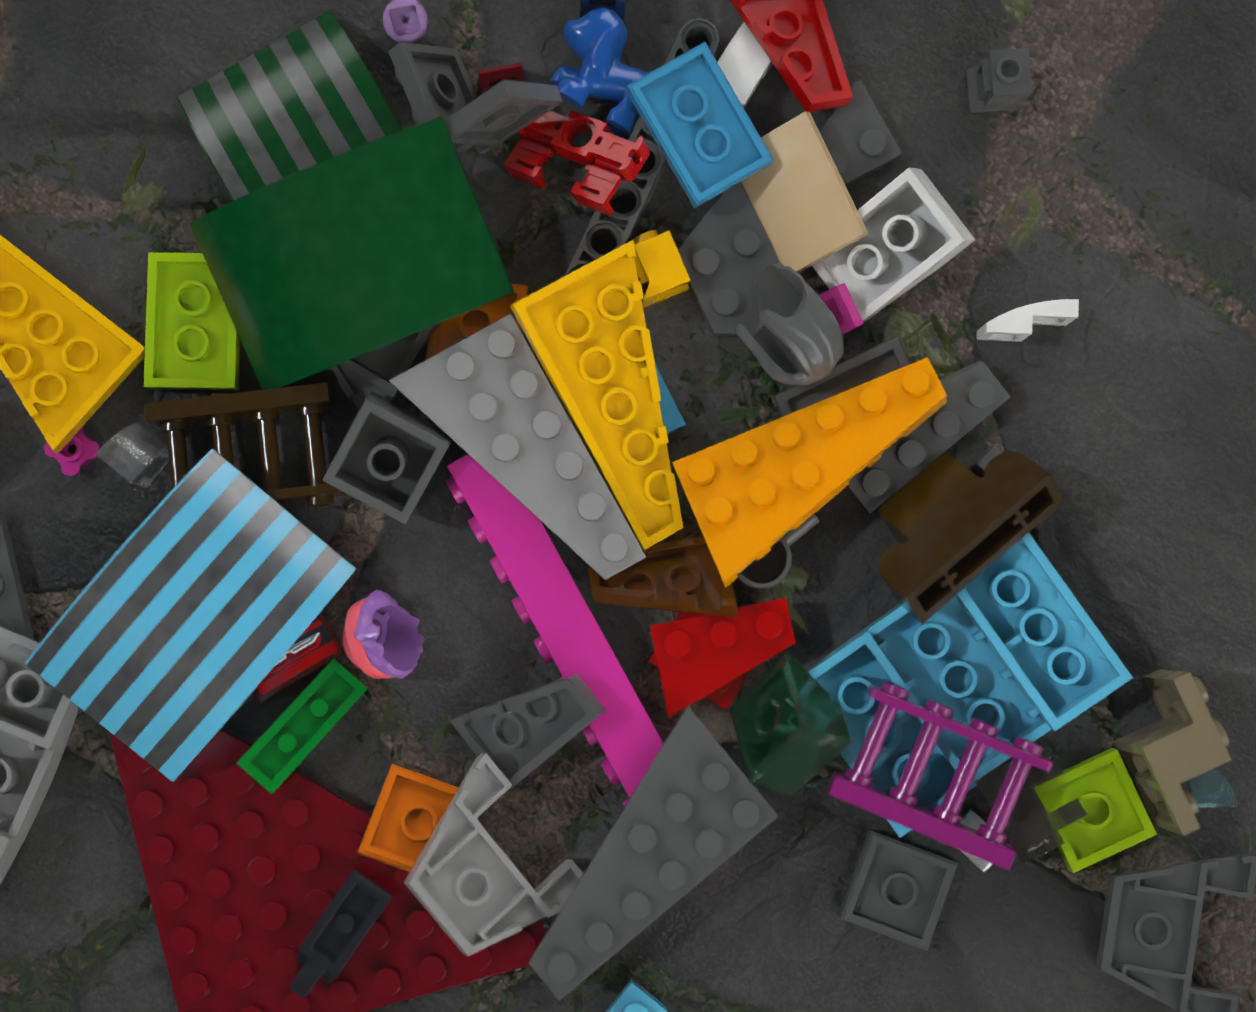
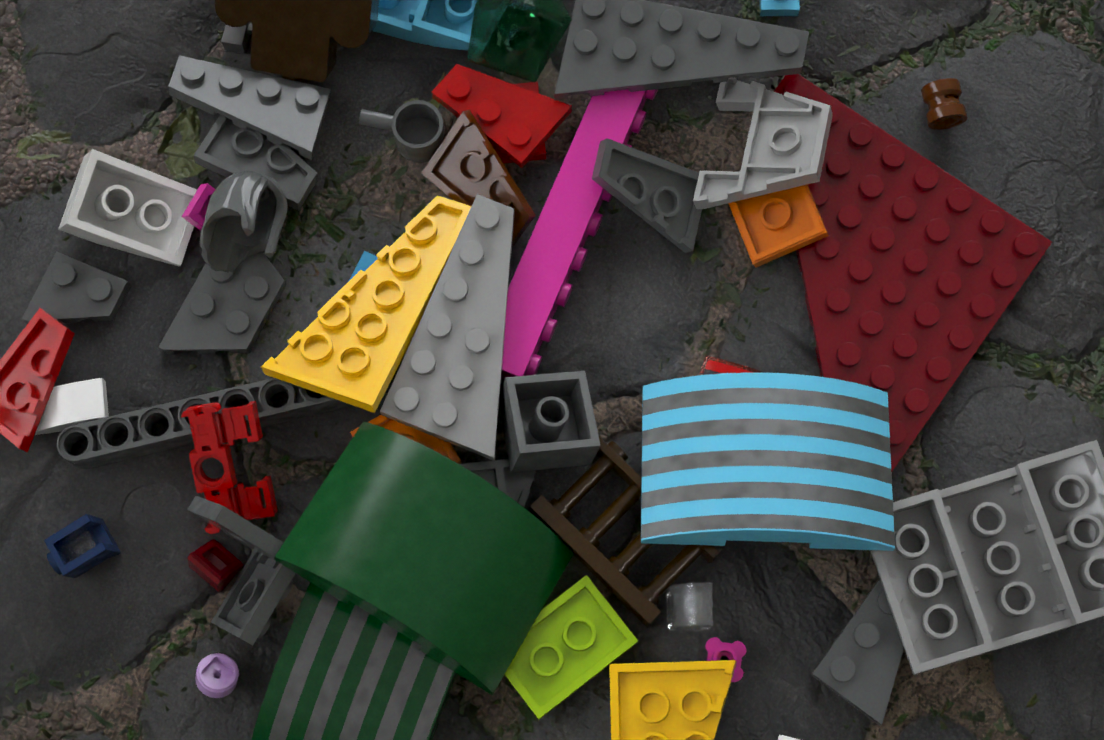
camera: 125 degrees left, 10 degrees down
green plate [237,658,368,795] -> none
black hinge [289,868,394,999] -> none
medium lavender hair [342,590,424,679] -> none
blue animal [550,7,656,140] -> none
dark azure tile [625,42,774,209] -> none
yellow window [633,230,691,308] -> none
light orange wing [672,357,947,588] -> none
tan tile [741,111,869,273] -> none
white slope [977,299,1079,342] -> none

